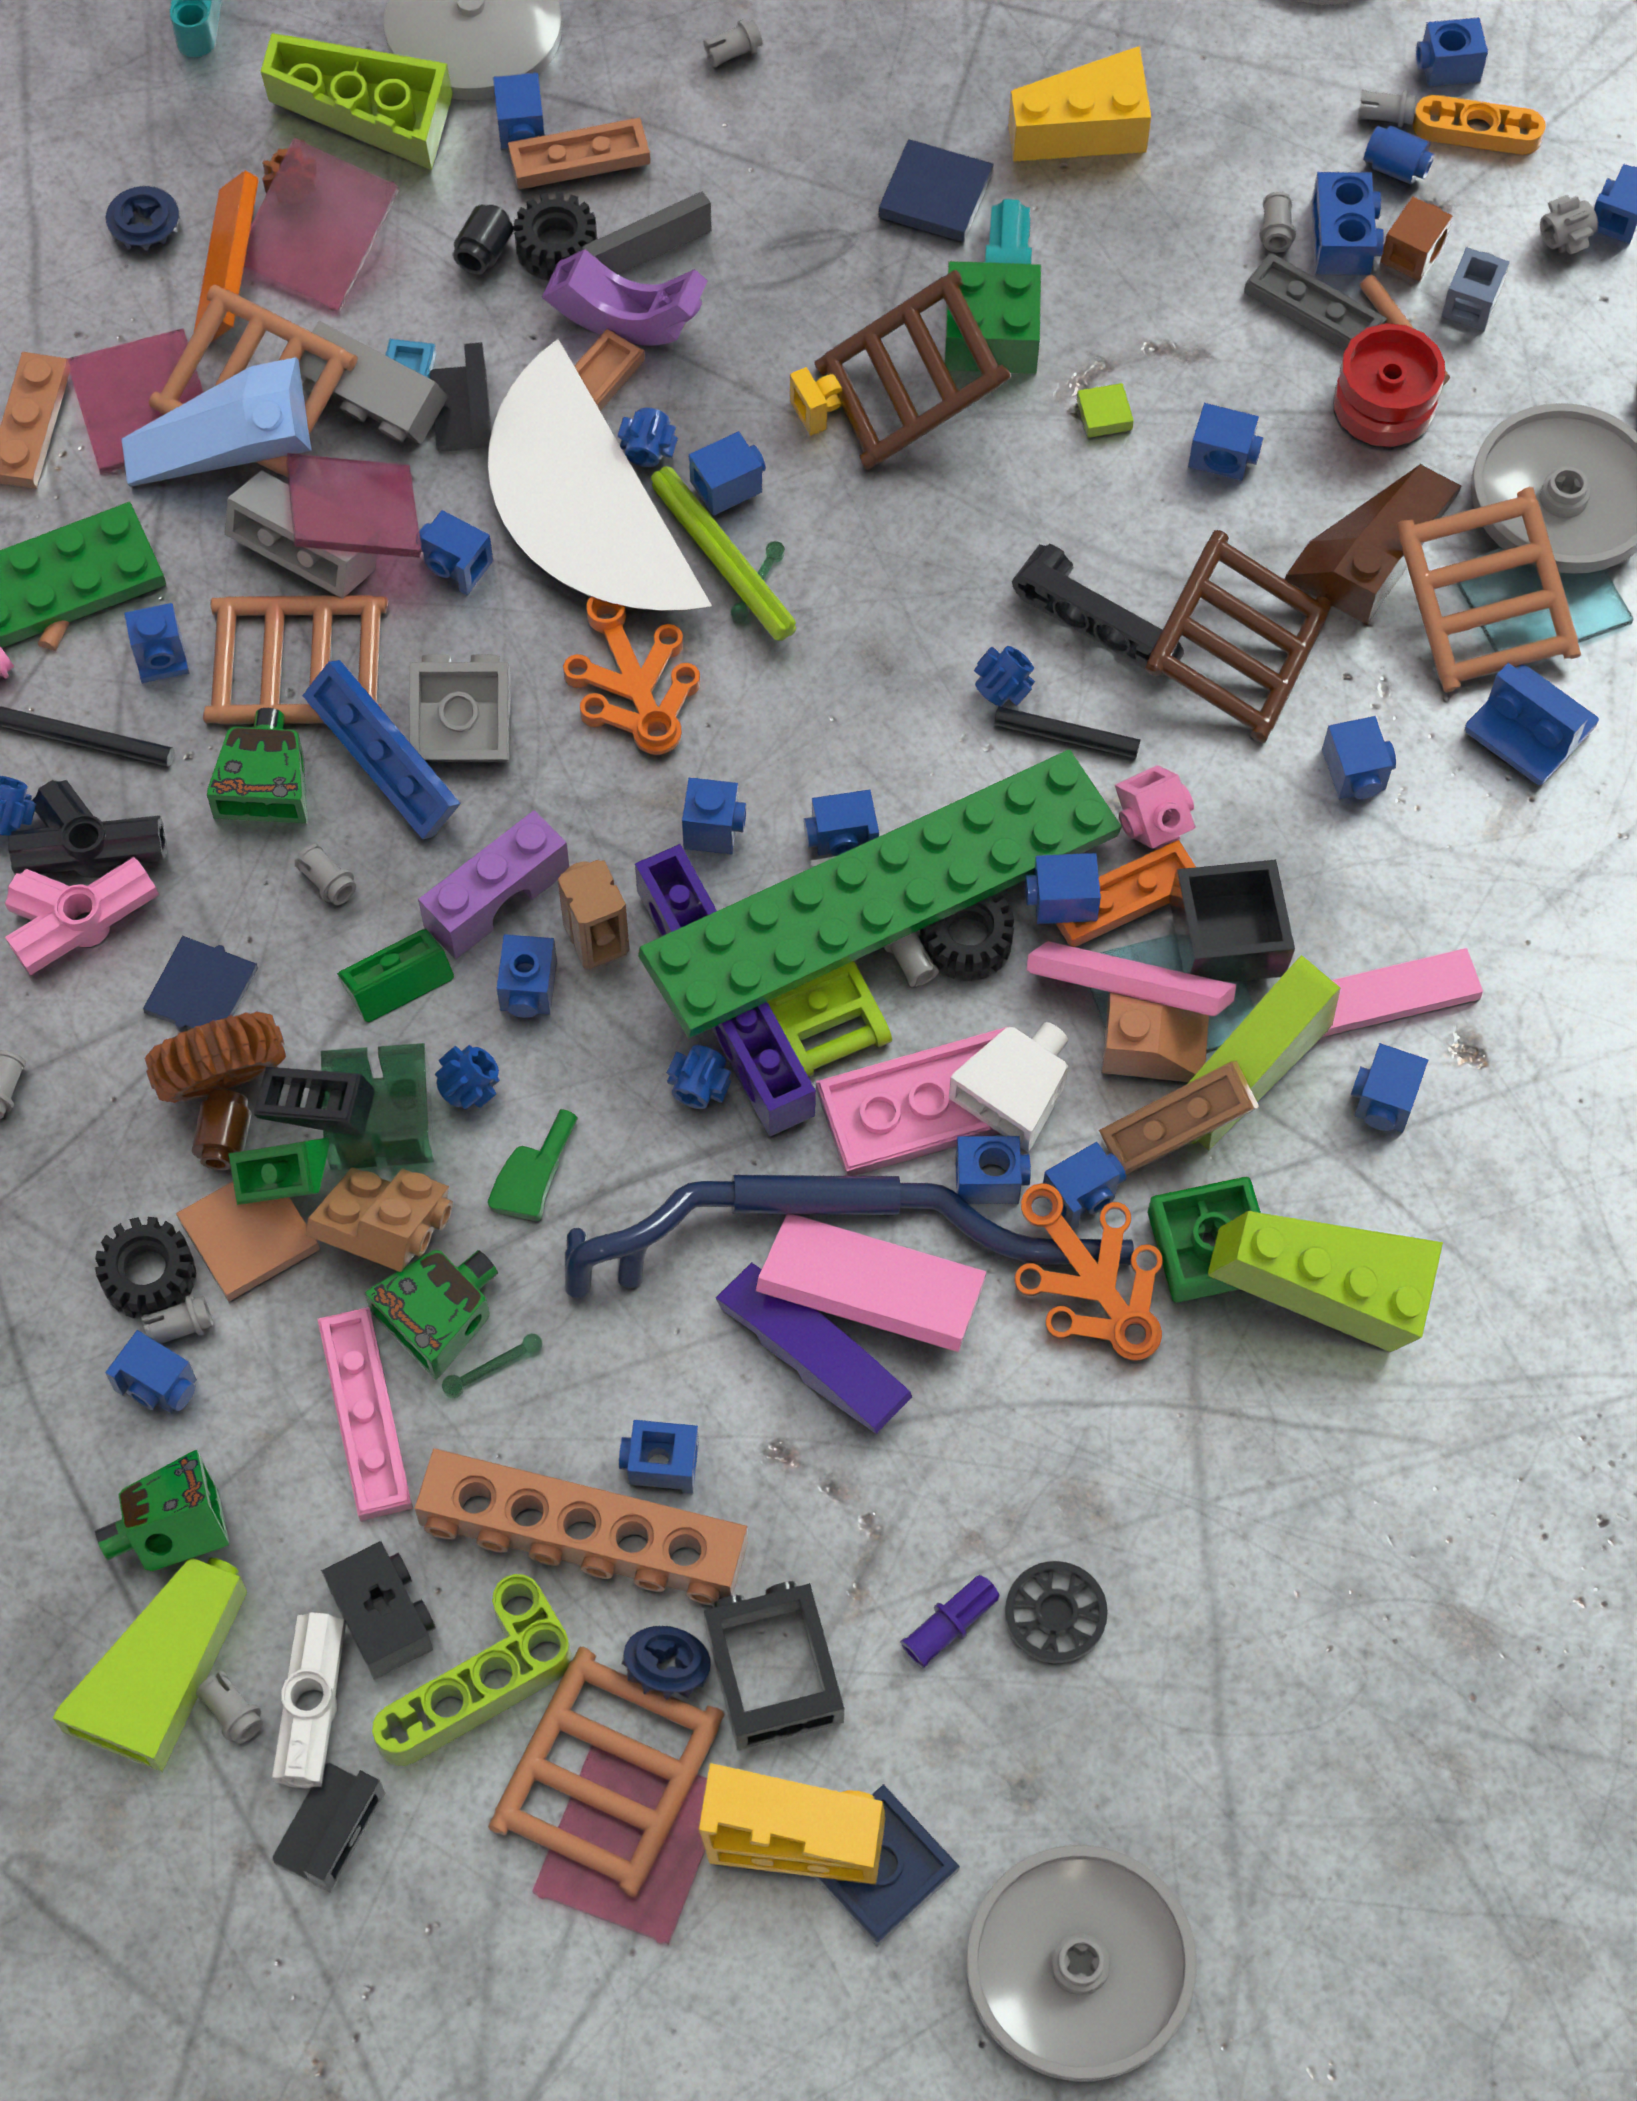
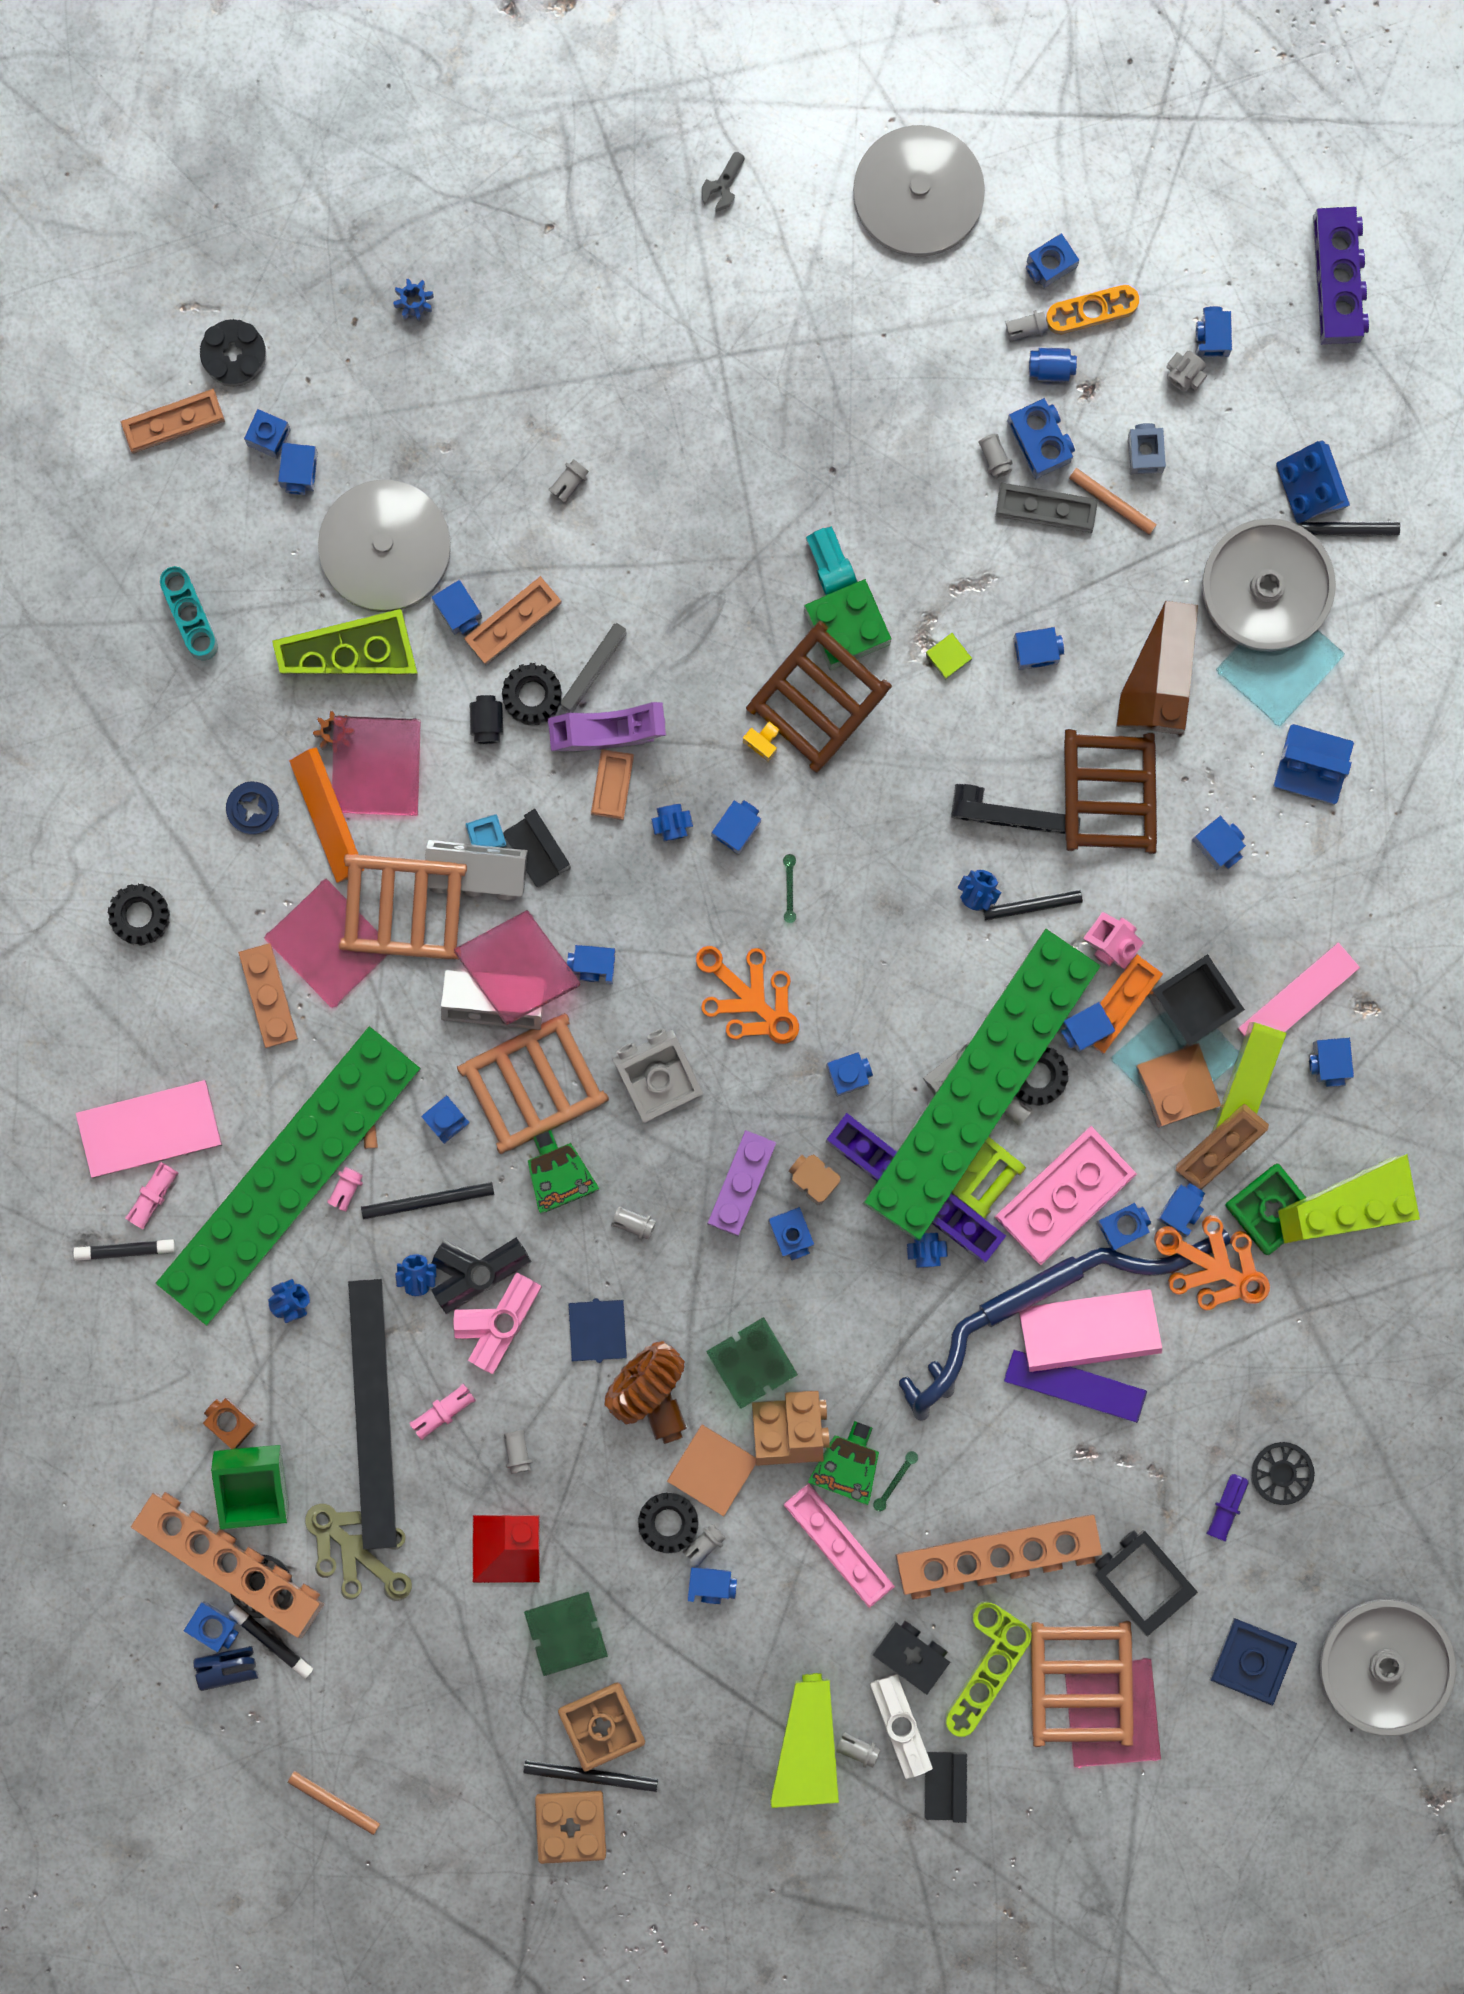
camera: 30 degrees left, 20 degrees up
green torso [95,1450,230,1571] -> none
light blue wedge [121,357,311,486] -> none
green slope [229,1137,329,1205] -> none
black slope [253,1067,374,1136] -> none
blue plate [302,660,461,839] -> none
green slope [337,928,454,1022] -> none
blue gear [435,1045,500,1109] -> none
green piece [487,1109,578,1221] -> none
white sticker [488,339,712,610] -> none
blue brick [619,1420,699,1494] -> none
dark blue gear [622,1626,711,1701] -> none
lime axle [651,466,796,641] -> none
yellow wedge [699,1763,885,1884] -> none
blue brick [804,789,879,856] -> none
dark blue tile [878,139,994,242] -> none
white torso [949,1022,1068,1152] -> none
yellow wedge [1008,46,1151,162] -> none
bright pink tile [1026,941,1236,1017] -> none
red wheel [1334,323,1445,447] -> none
dark orange brick [1380,196,1453,282] -> none
nougat bar [1396,487,1581,693] -> none

